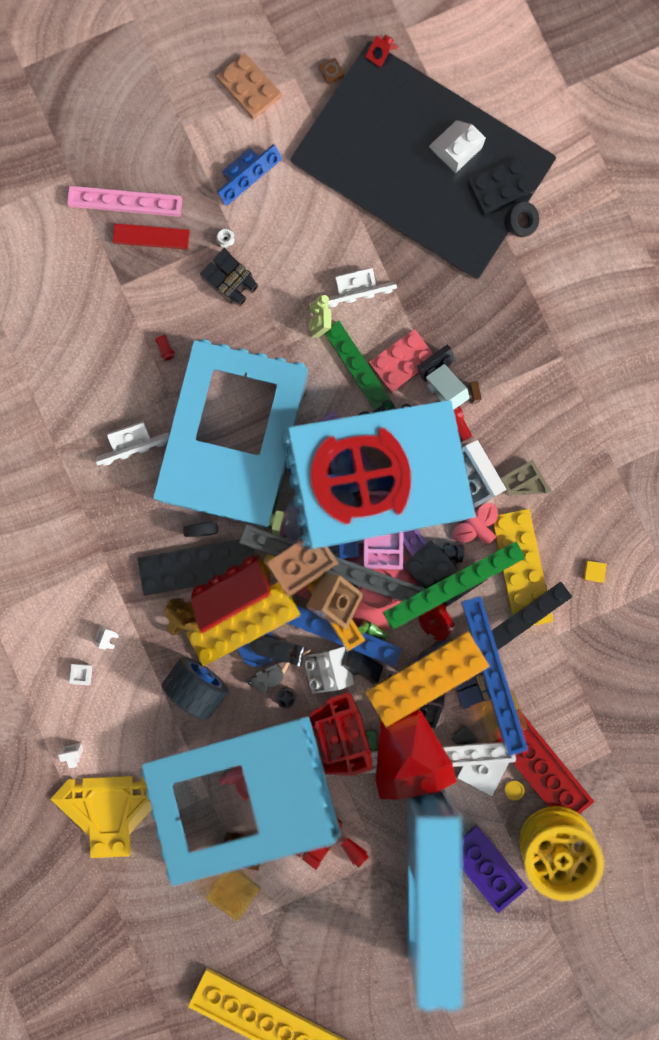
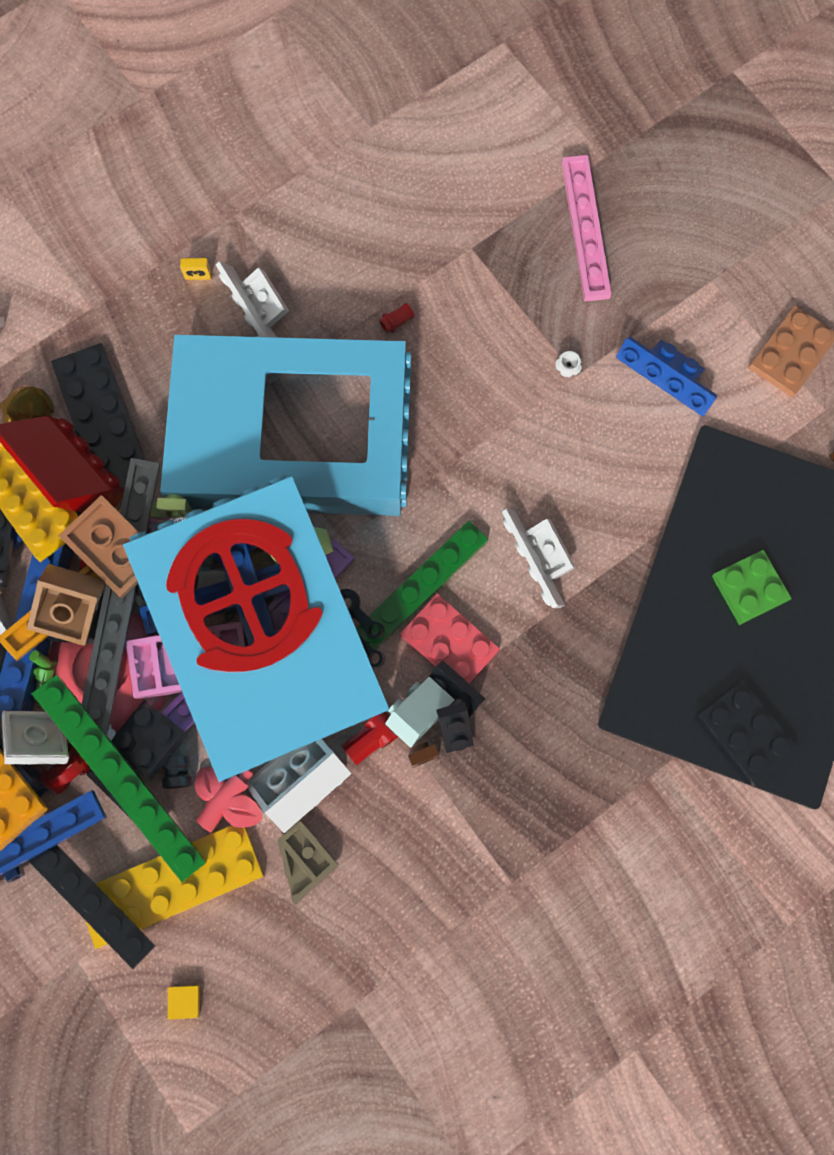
camera: 80 degrees right, 10 degrees down
red tile [113,223,190,250] -> none
black tyre [183,523,218,537] -> none
black hips [200,247,258,306] -> none
yellowish green plate [309,295,331,338] -> none
white slope [430,120,485,173] -> none
black tyre [506,202,539,237] -> none
none -> white plate [1,711,69,764]
none -> yellow tile [180,258,211,280]
none -> black plate [436,702,474,753]
none -> bright green plate [712,550,792,625]

